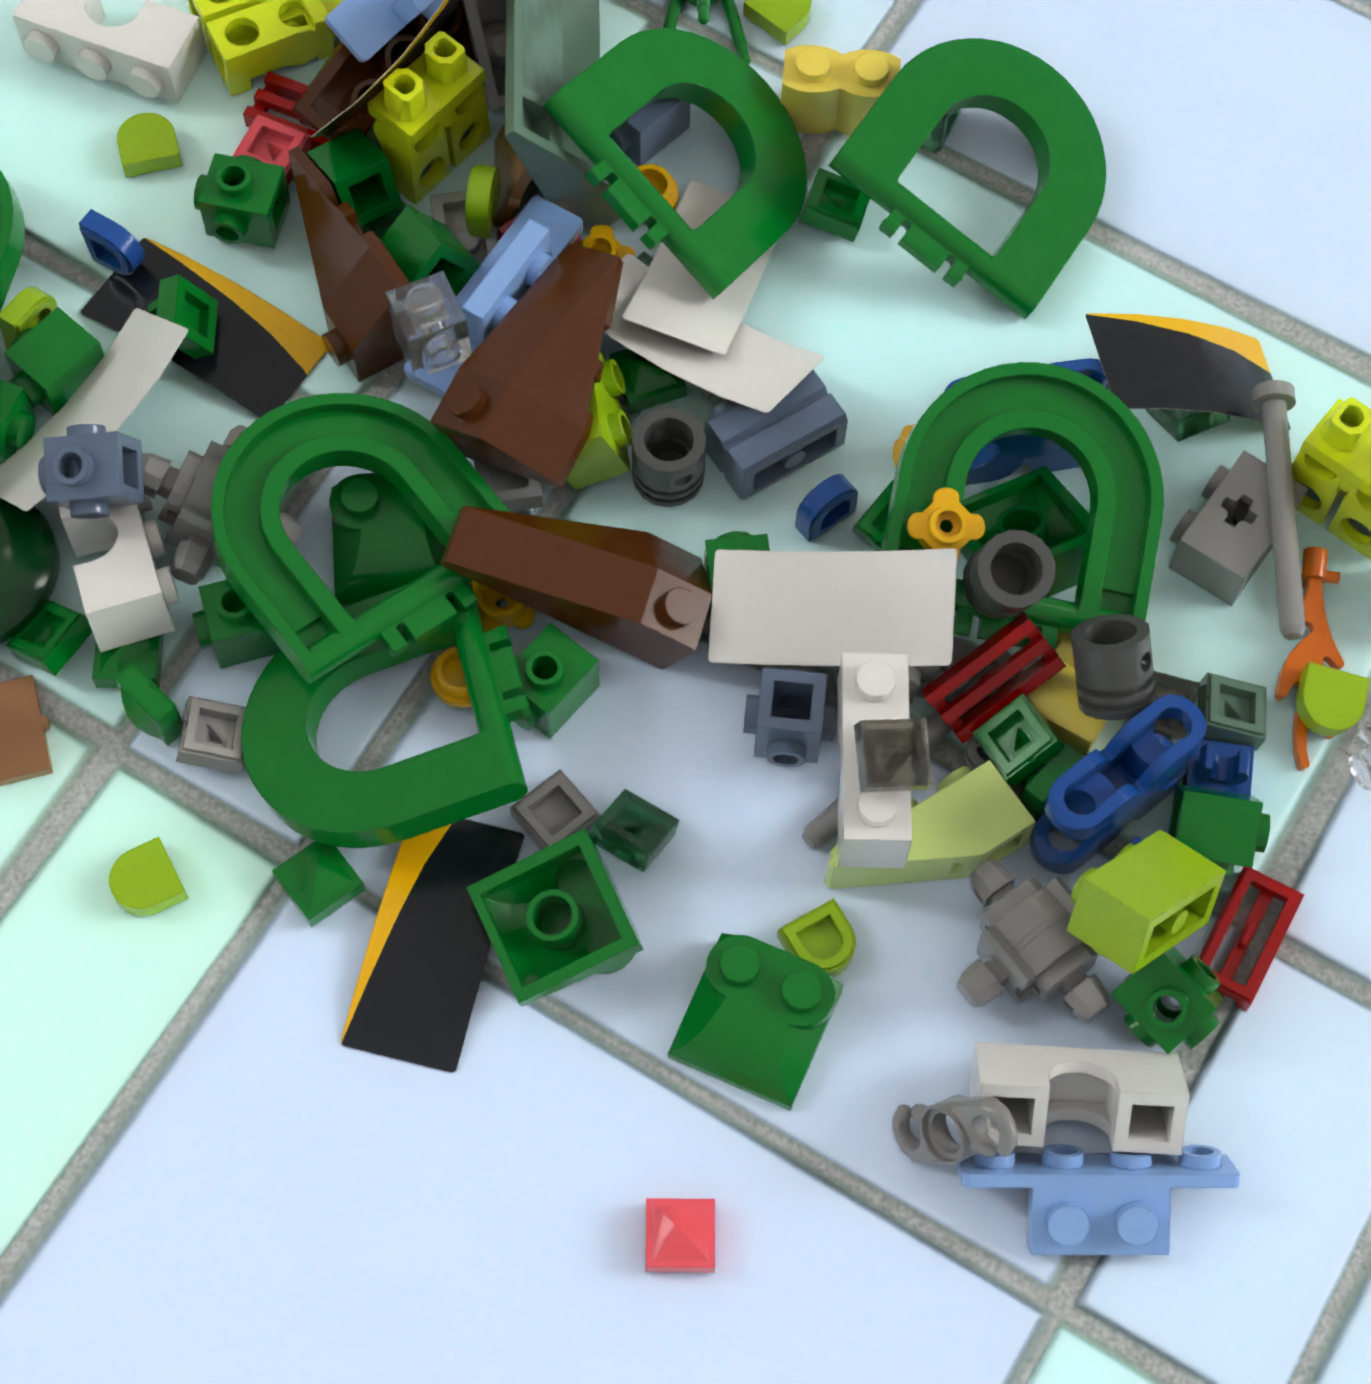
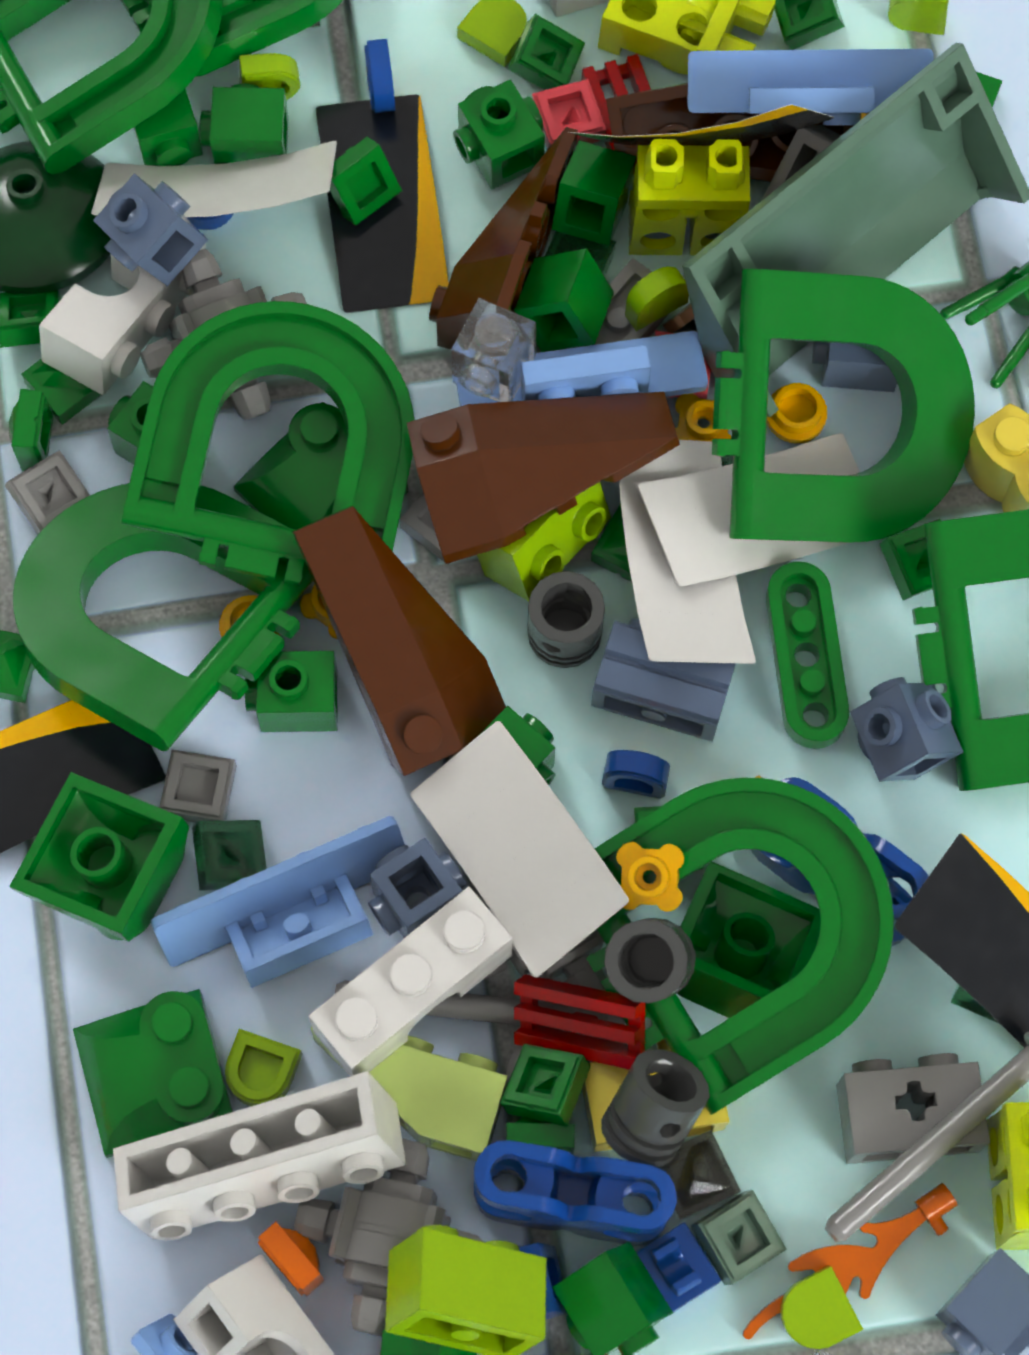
camera: 50 degrees right, 5 degrees up
clear smoke tile [854,718,933,792] -> none
light grey piece [892,1095,1018,1166] -> none
none -> white brick [113,1071,406,1241]
none -> light blue bracket [151,816,405,988]
none -> orange tile [257,1221,325,1297]
none -> green tile [508,13,585,90]
none -> green plate [766,561,849,749]
none -> sand blue brick [850,677,963,782]

